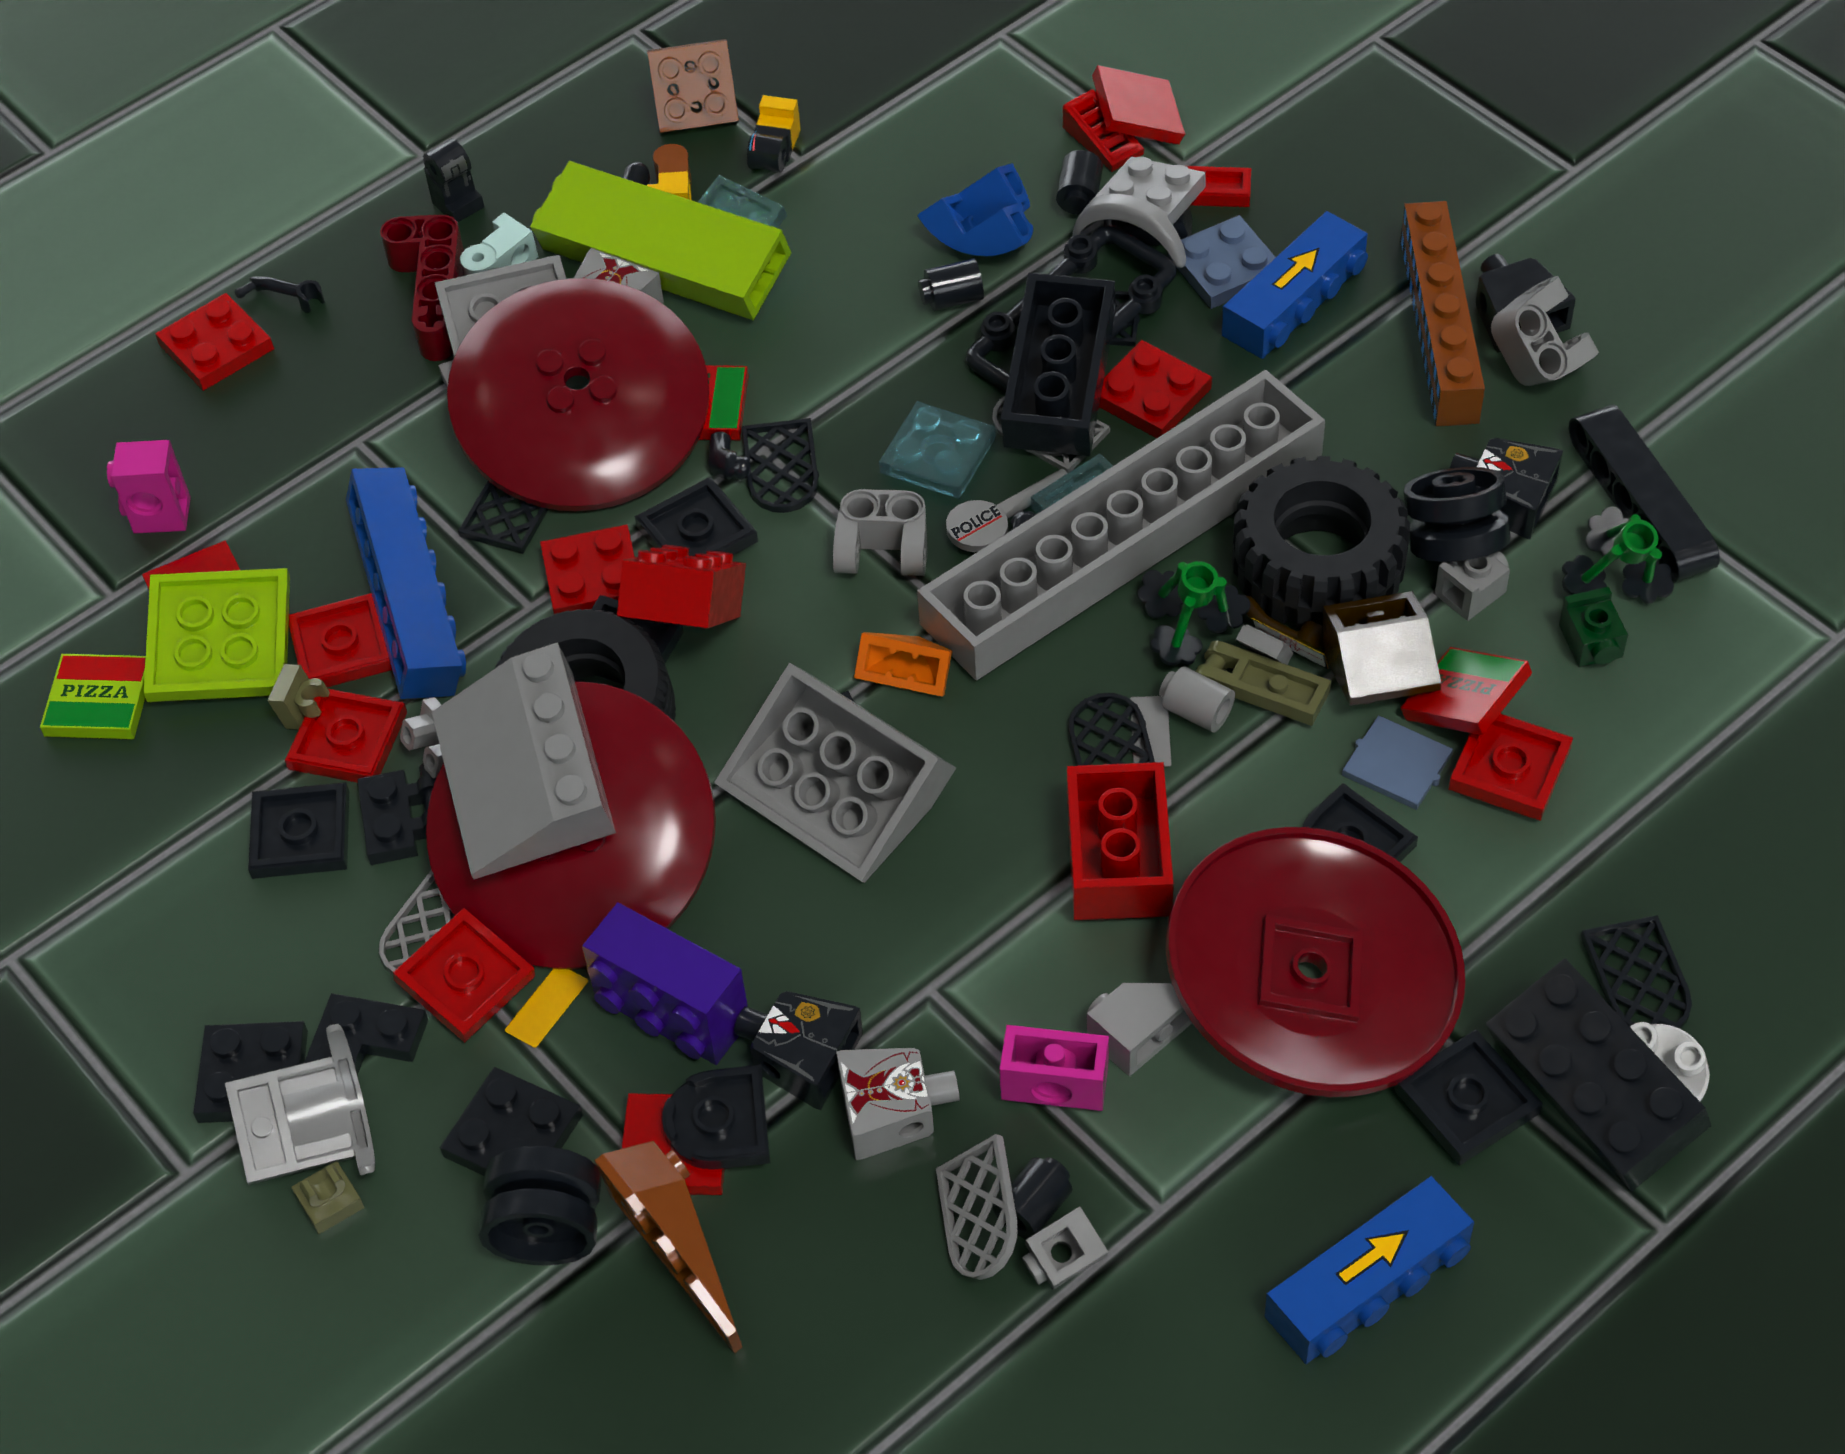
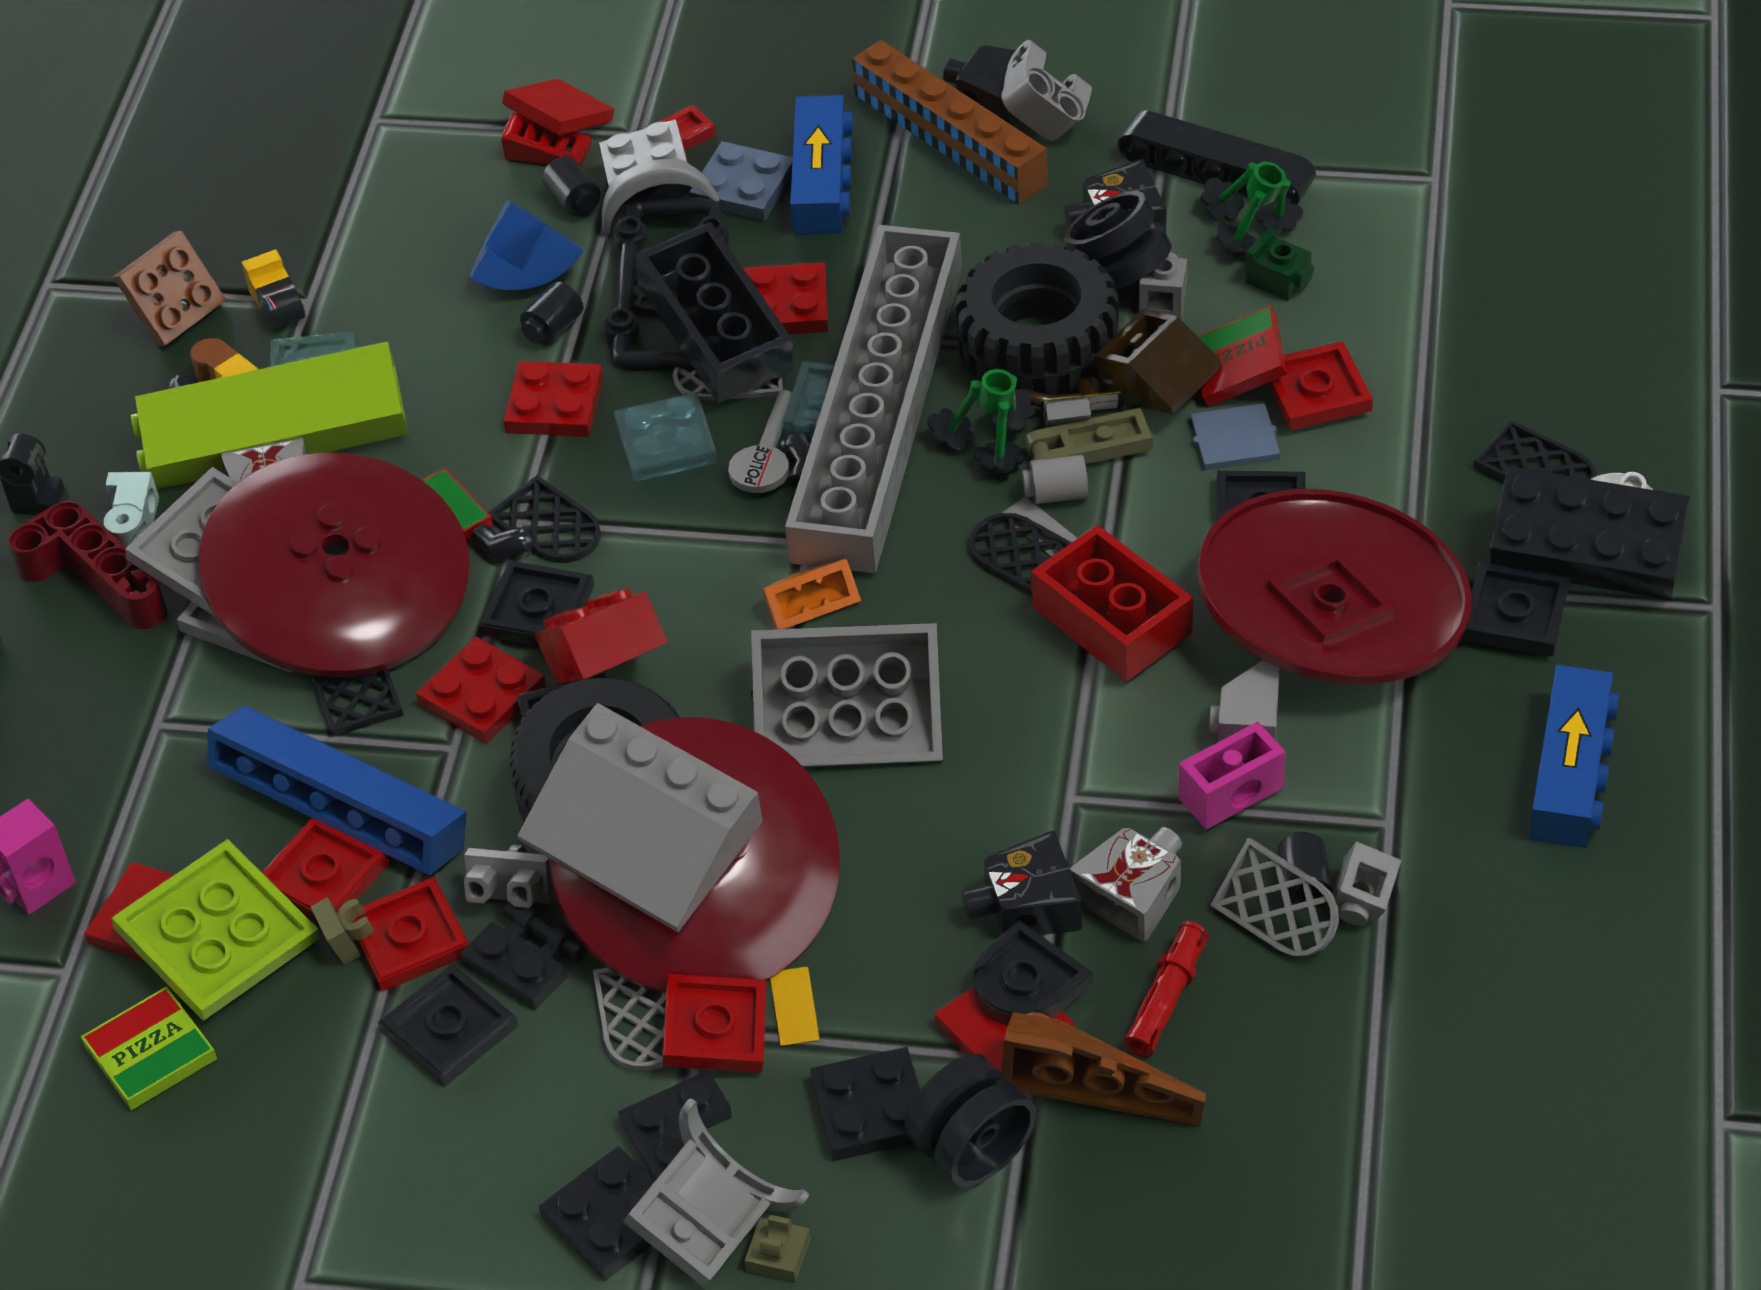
camera: 40 degrees left, 5 degrees down
dark purple brick [582,902,748,1065] -> none
light grey piece [833,489,927,576] -> none
none -> red plate [503,361,604,437]
none -> red pin [1123,921,1209,1057]

